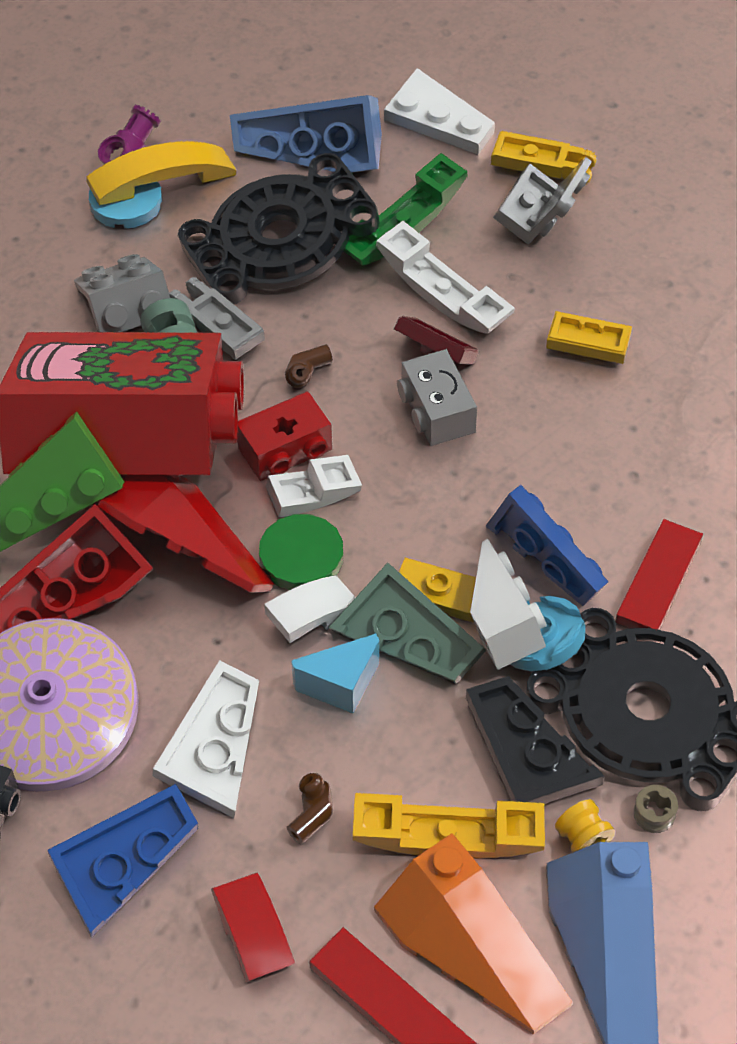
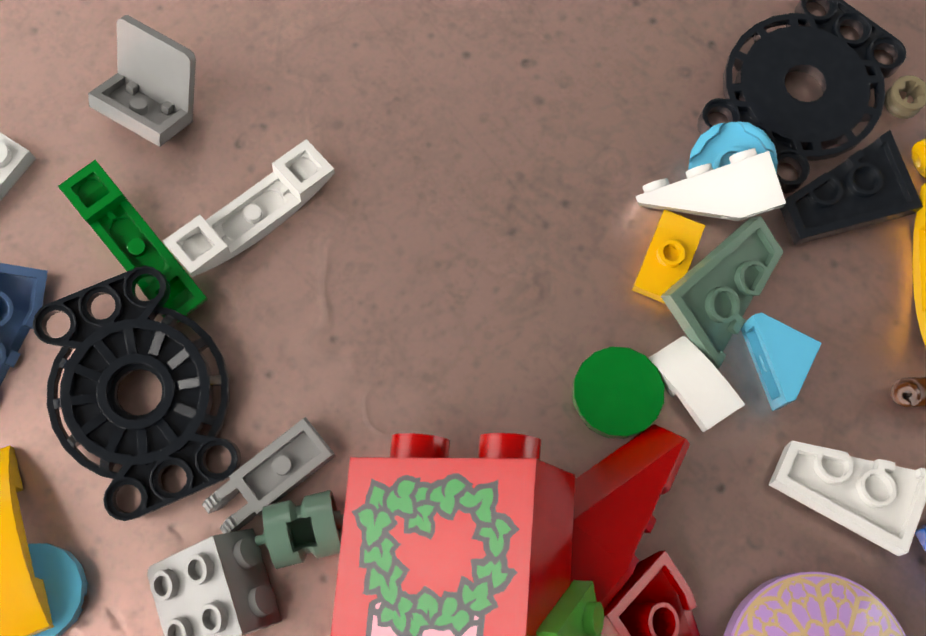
camera: 90 degrees left, 20 degrees up
red brick [237,391,332,481] -> none
white slope [266,455,362,518] -> none
reddish brown arm [285,344,333,388] -> none
dark red plate [394,316,479,364] -> none
light grey brick [397,349,477,446] -> none
blue wing [486,485,608,606] -> none
yellow hinge [491,131,597,185] -> none
yellow plate [546,311,632,364] -> none
red tile [615,519,703,630] -> none

